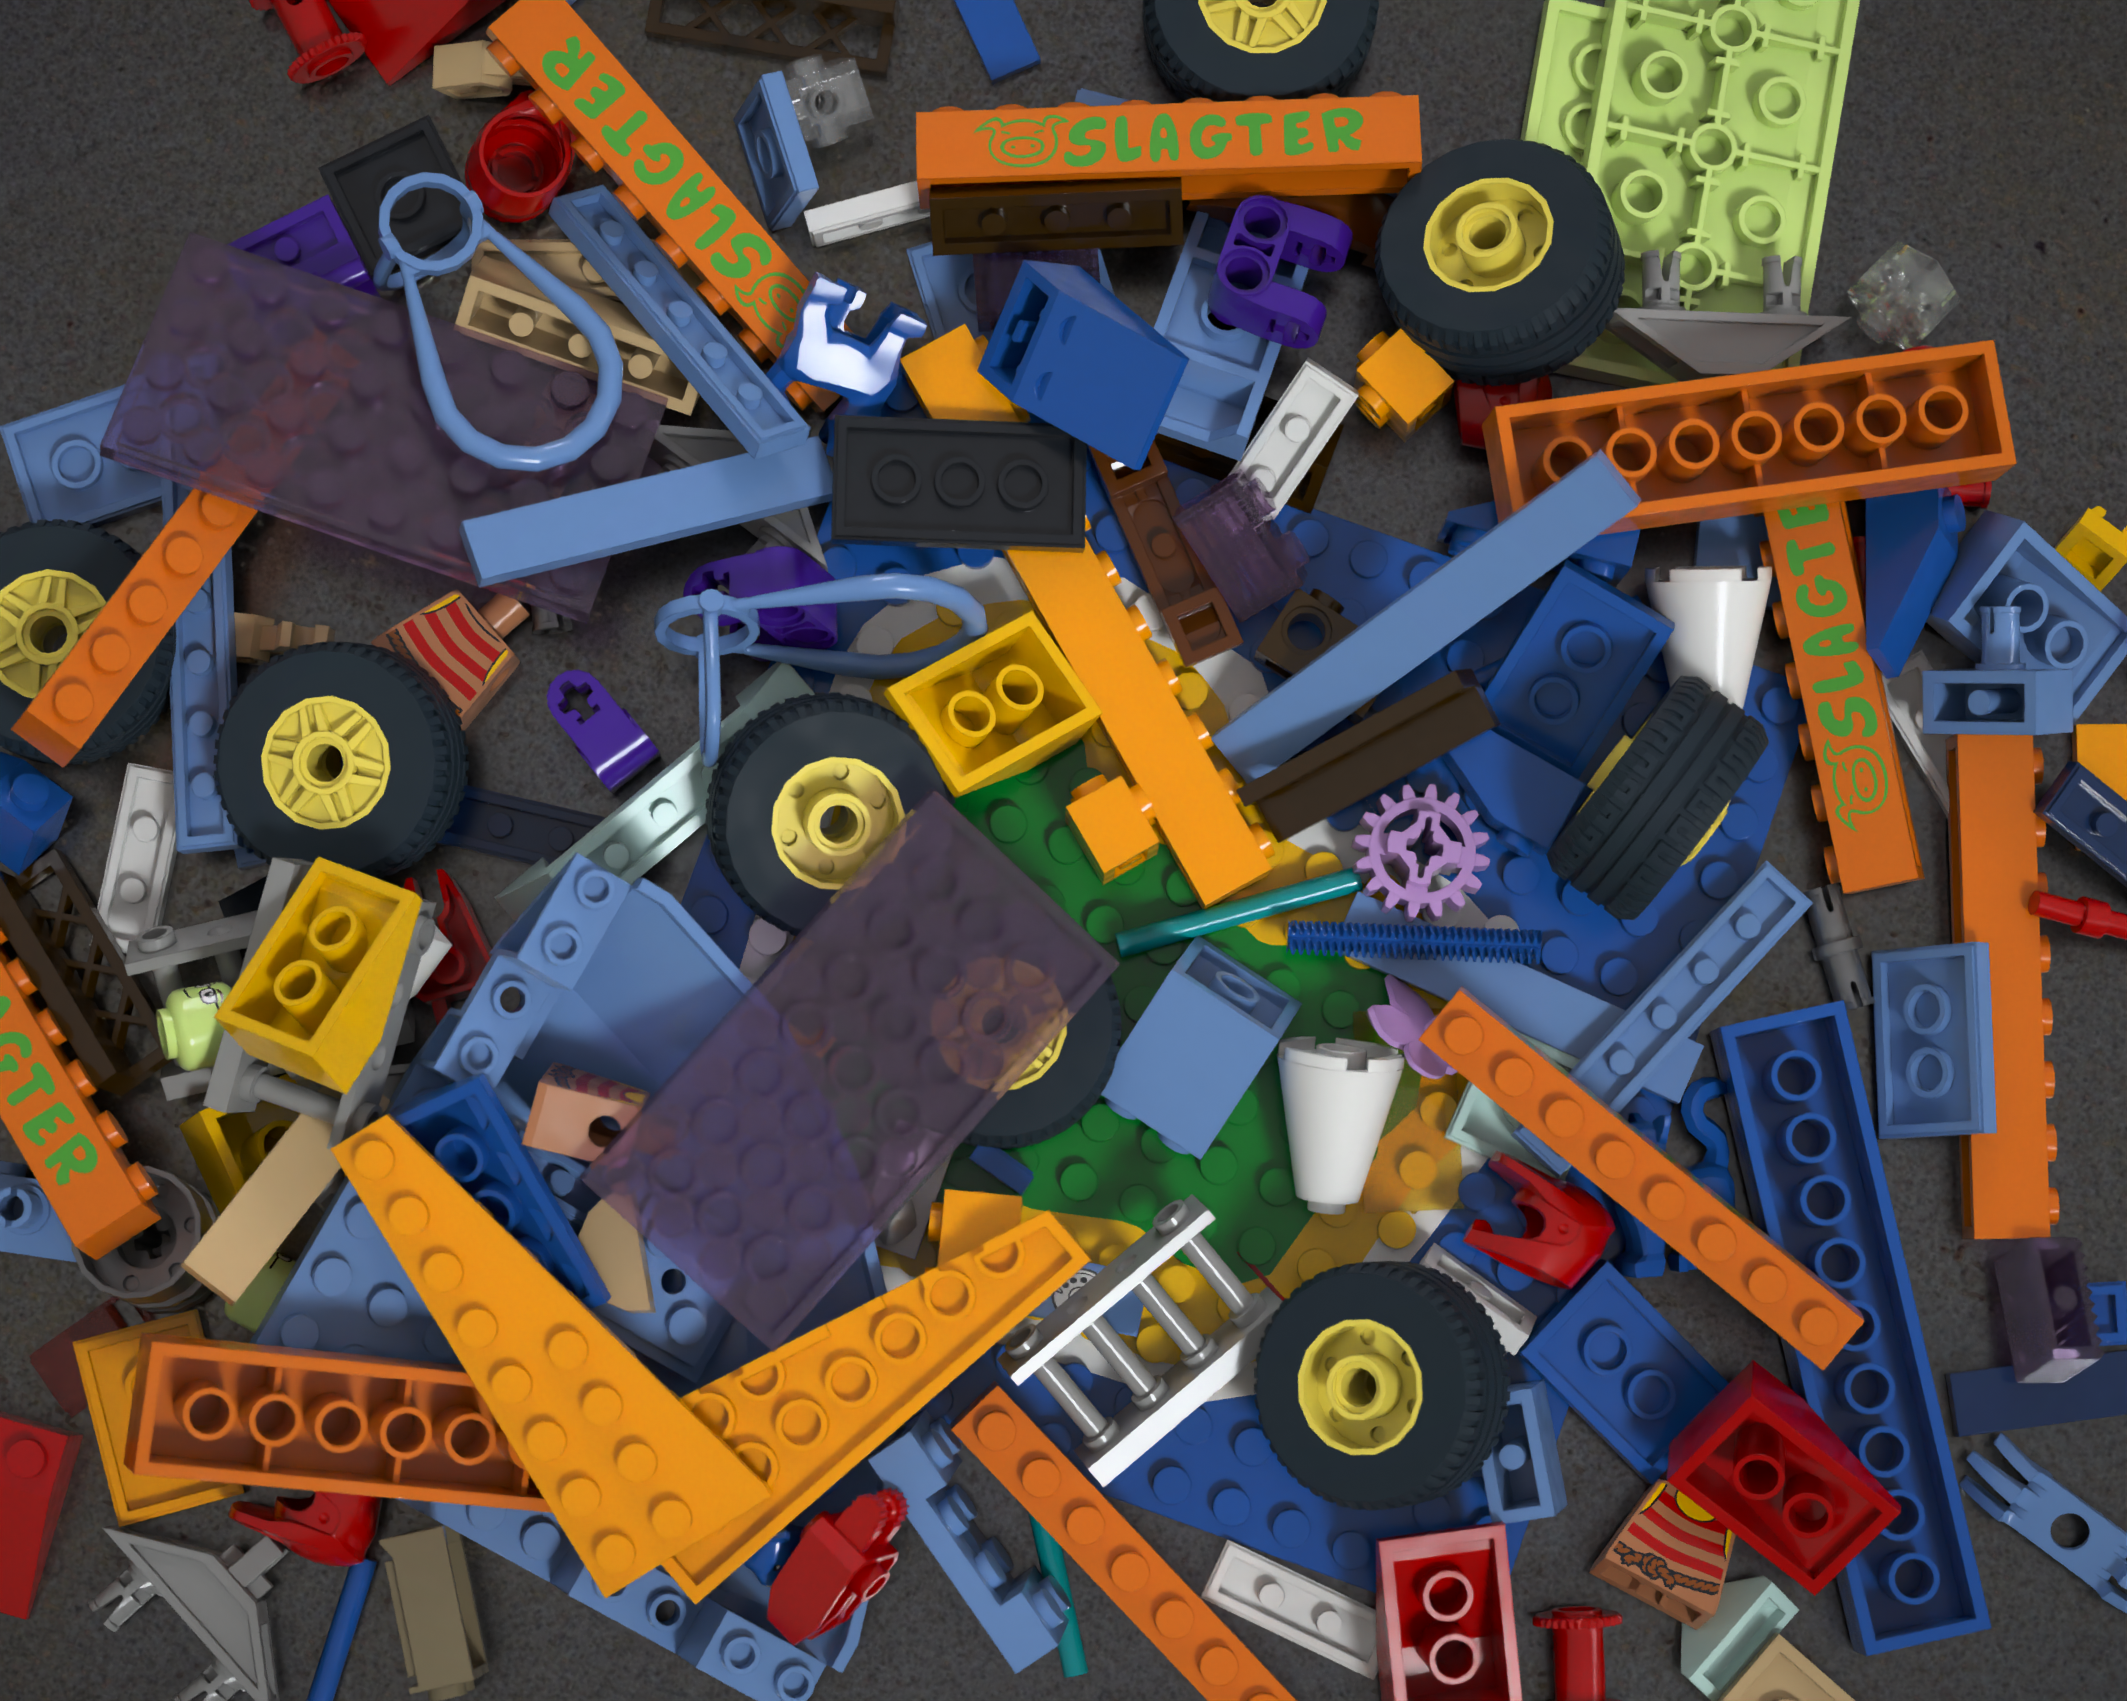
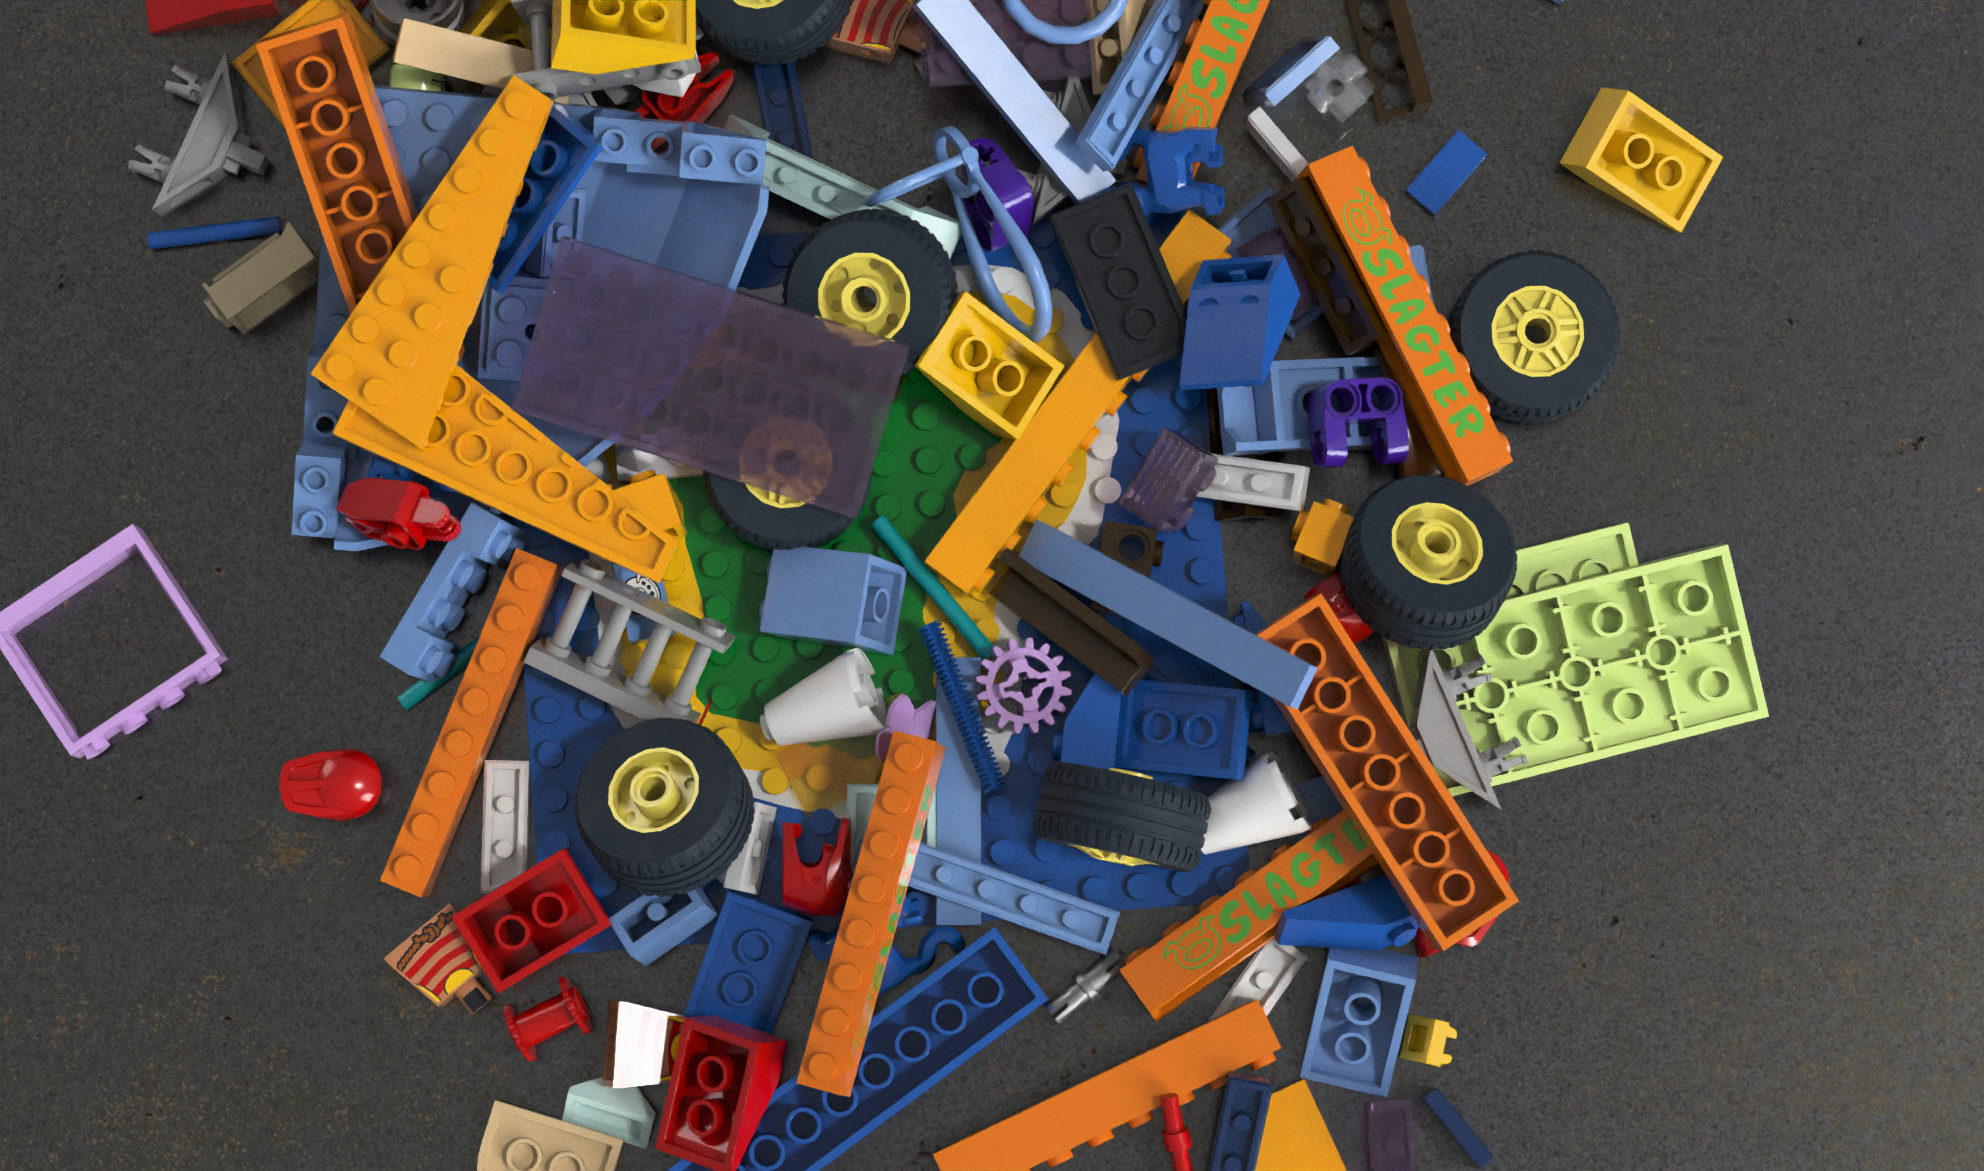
camera: 65 degrees right, 0 degrees up
red helmet [228,1491,383,1567] -> none
nougat torso [522,1062,681,1169] -> none
dark purple piece [547,670,661,794] -> none
tan tile [578,1184,656,1313] -> none
blue tile [969,1146,1034,1196] -> none
light orange brick [1065,774,1160,885] -> none
reddish brown slope [1087,440,1244,669] -> none
clear brick [1846,240,1961,350] -> none
medium blue tile [1871,942,1997,1139] -> none
medium blue brick [1922,606,2073,735] -> none

